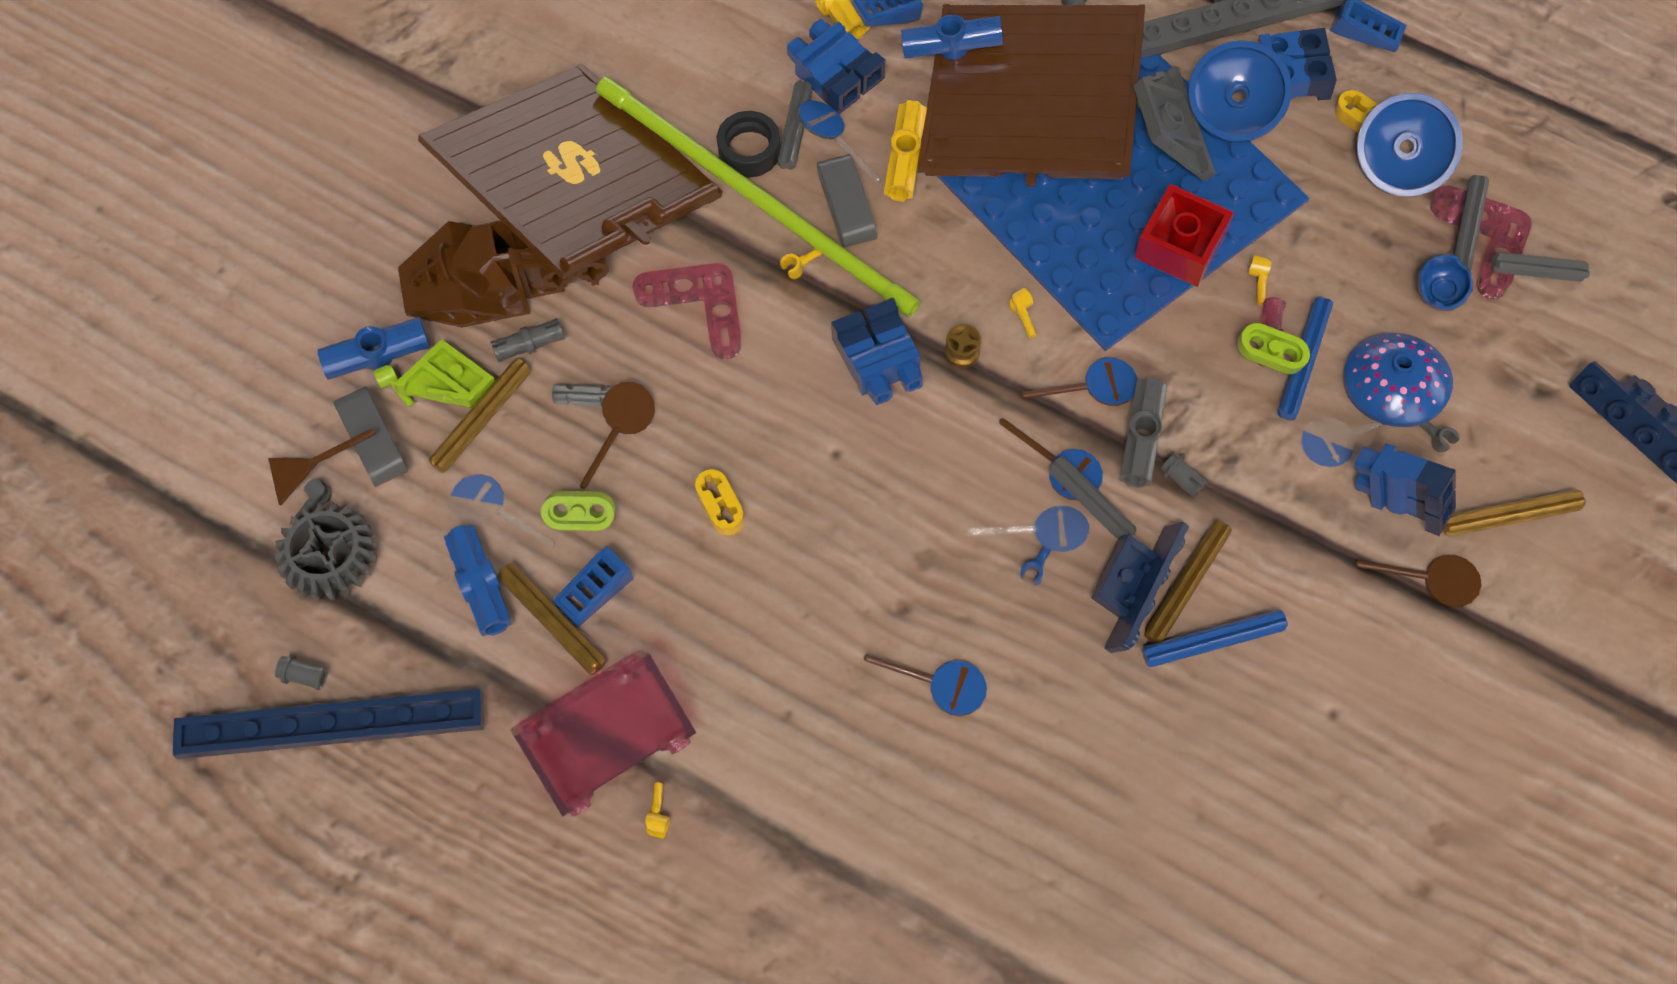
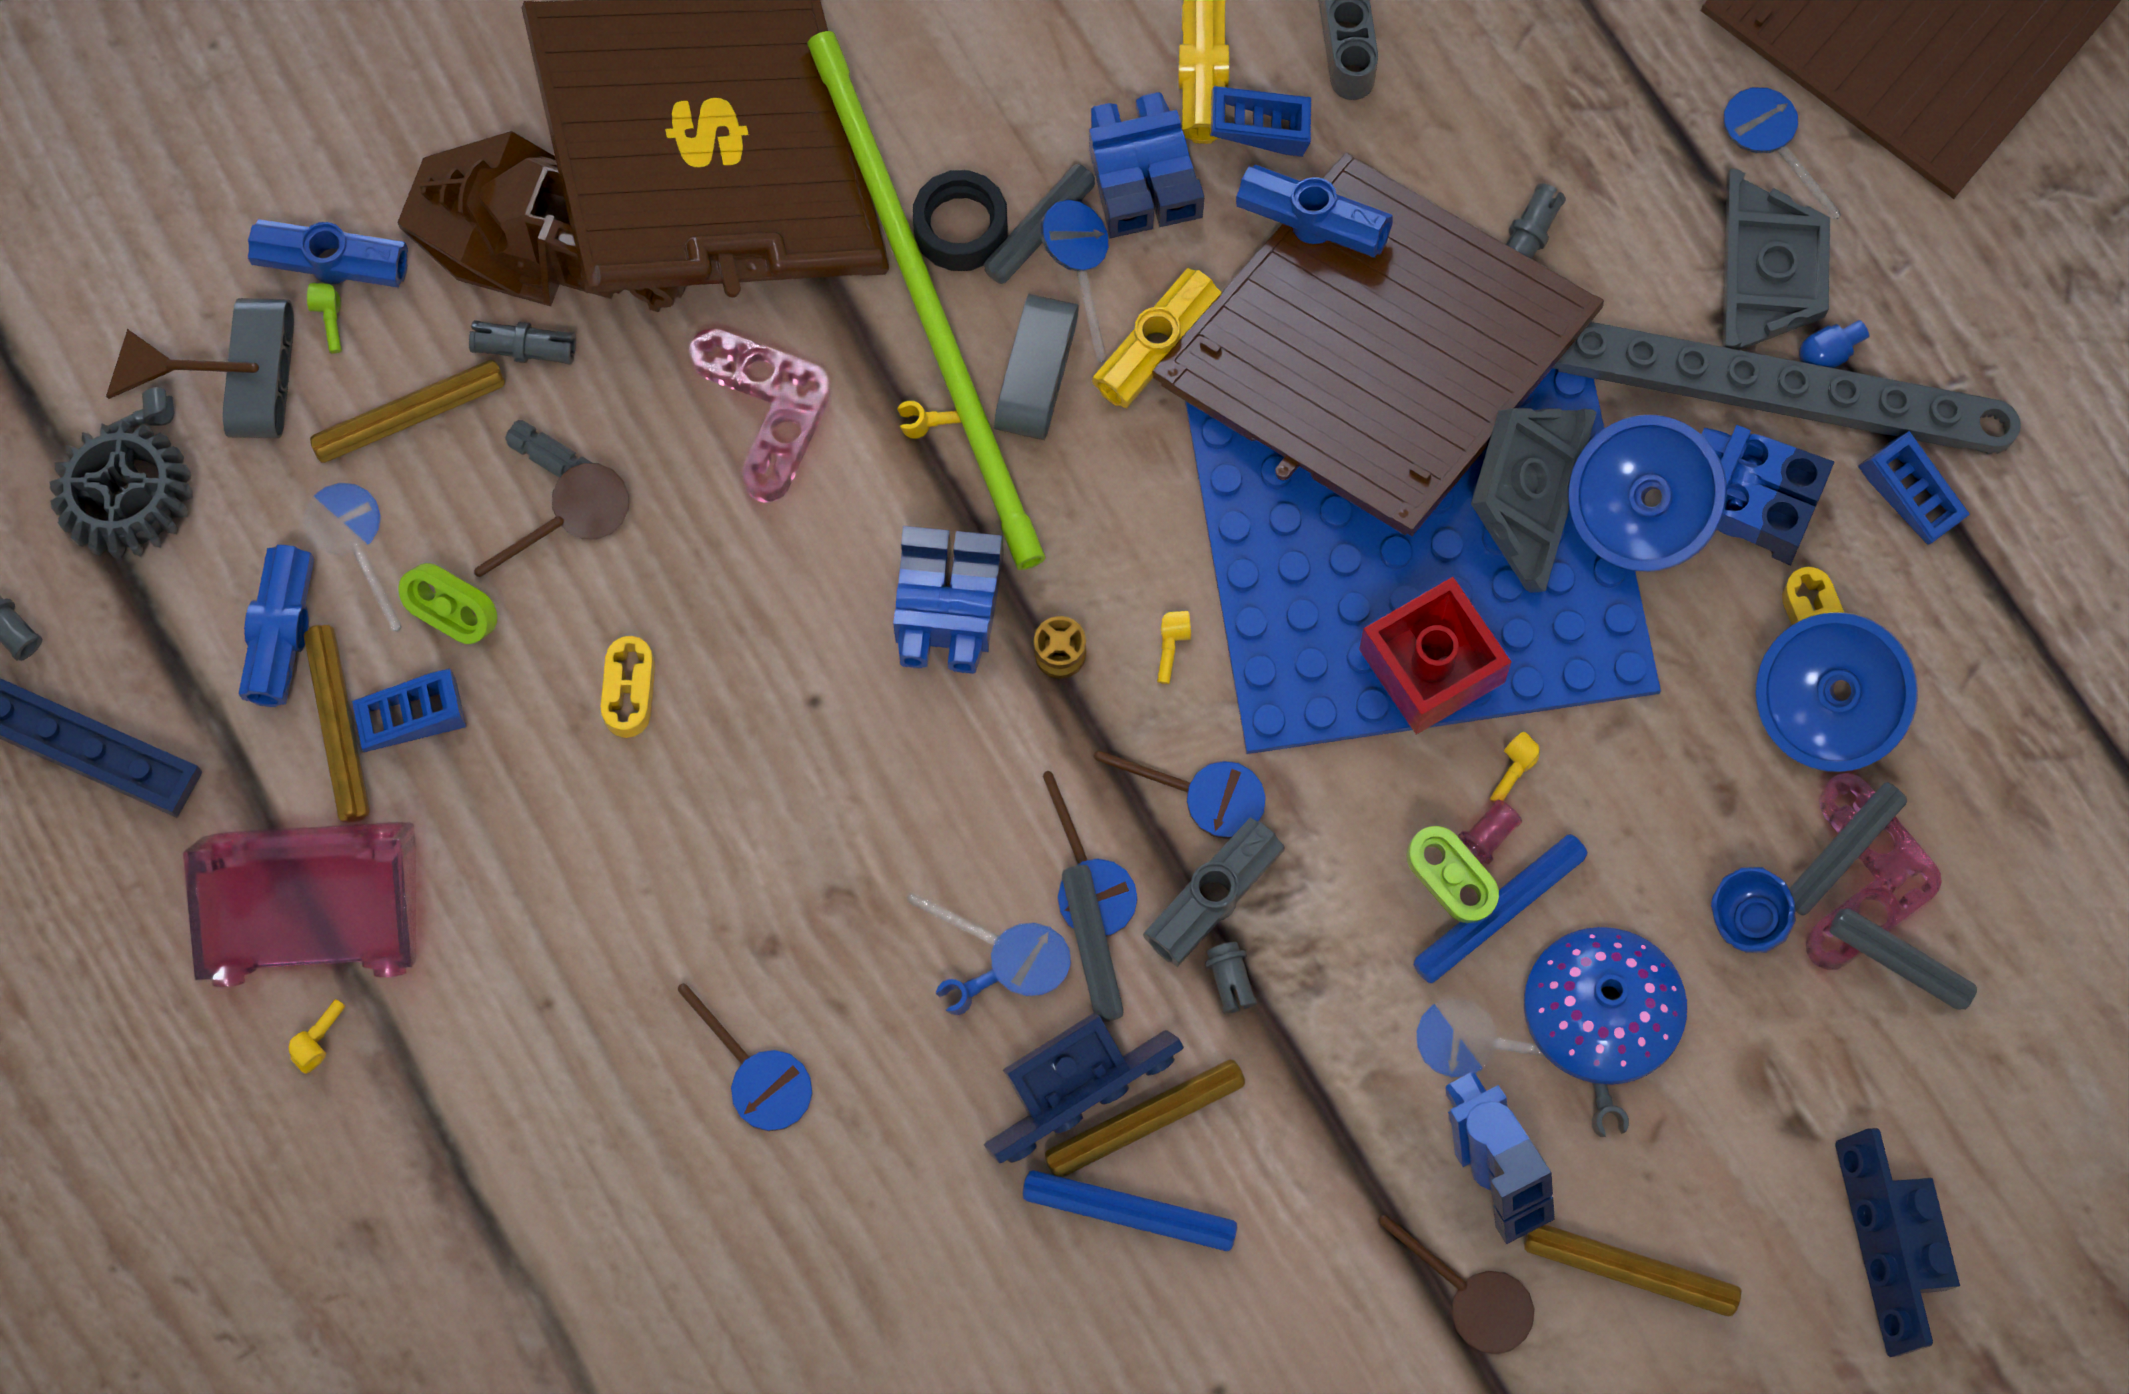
camera: 30 degrees right, 5 degrees up
lime wing [394,339,495,408] -> none

